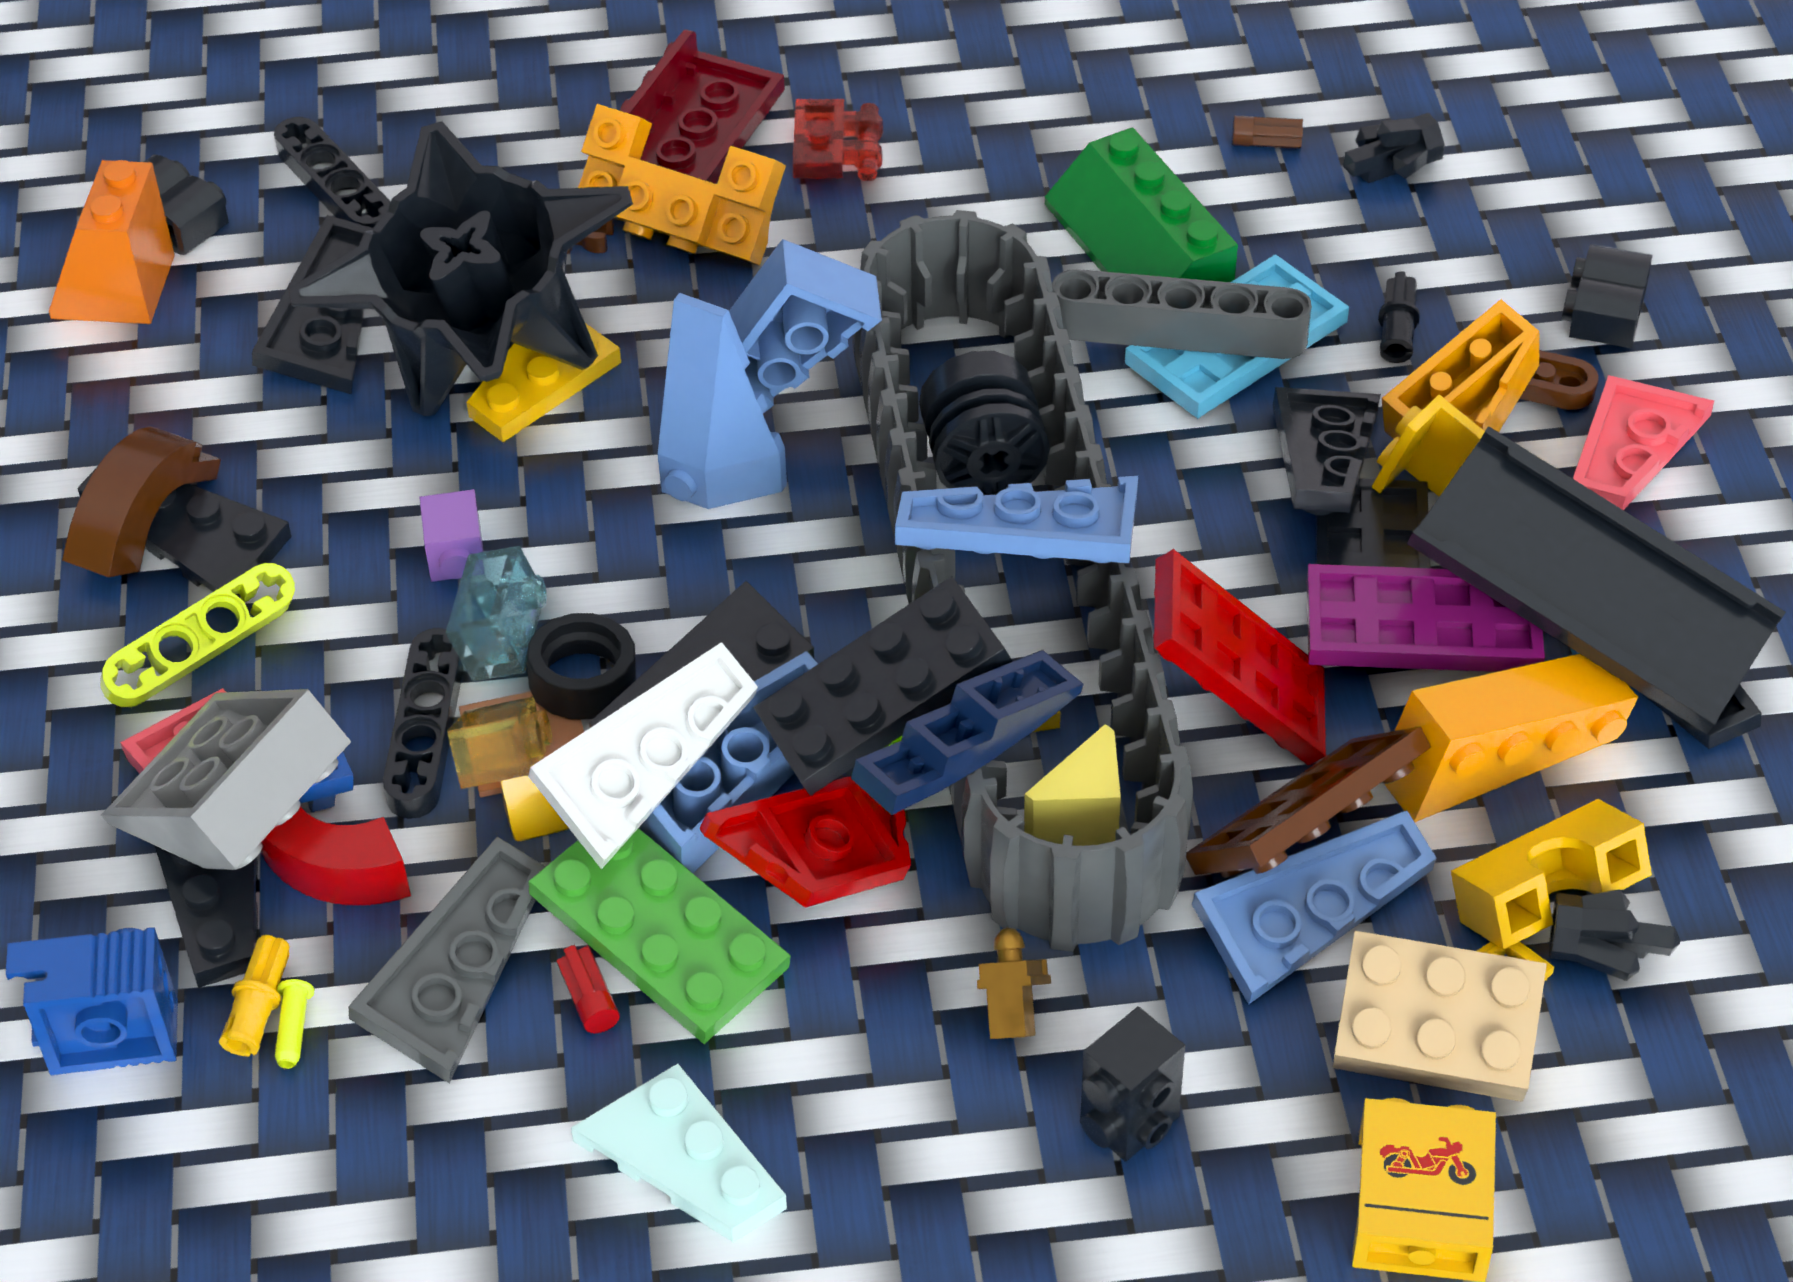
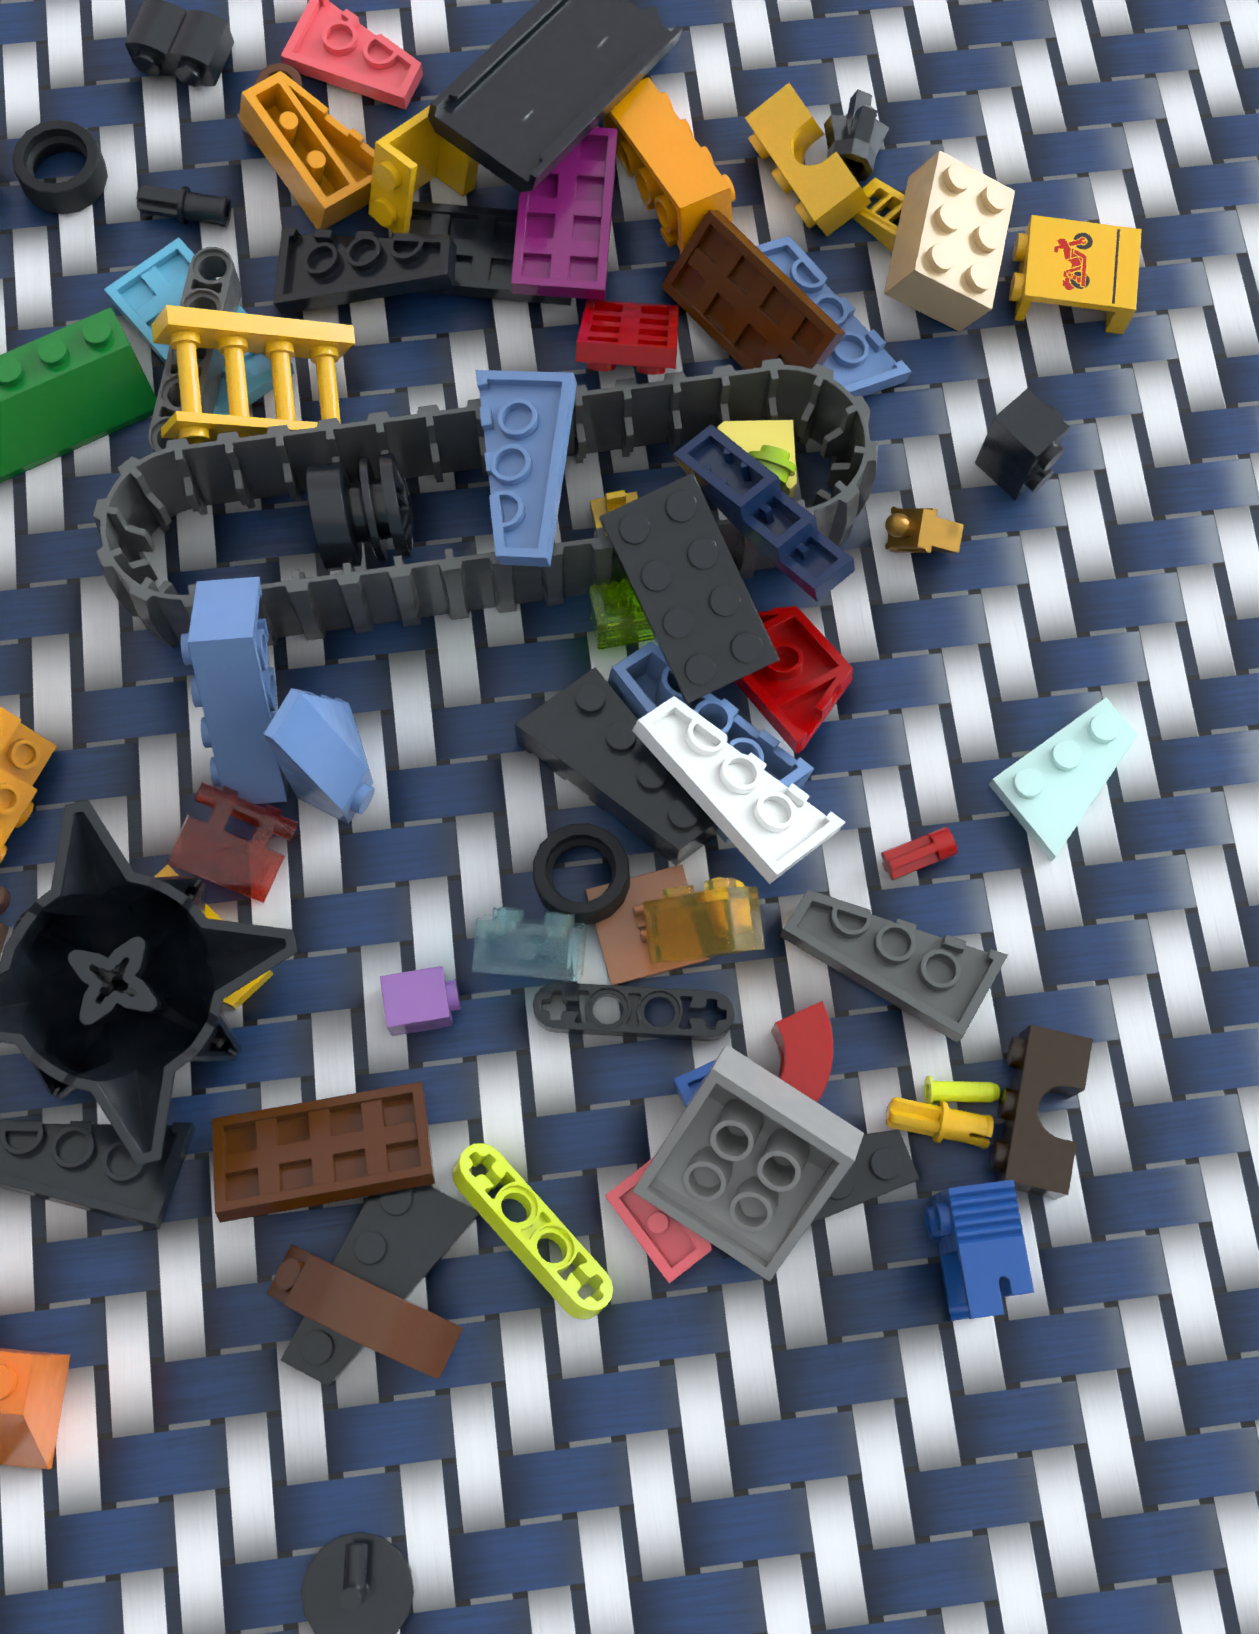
camera: 95 degrees left, 25 degrees up
bright green plate [529,828,791,1044] -> none
none -> black tyre [12,120,108,214]
none -> yellow fence [151,305,355,444]
none -> clear red plate [167,782,298,903]
none -> reddish brown plate [212,1081,435,1223]
none -> lime plate [749,445,797,486]
none -> dark brown arch [989,1025,1093,1199]

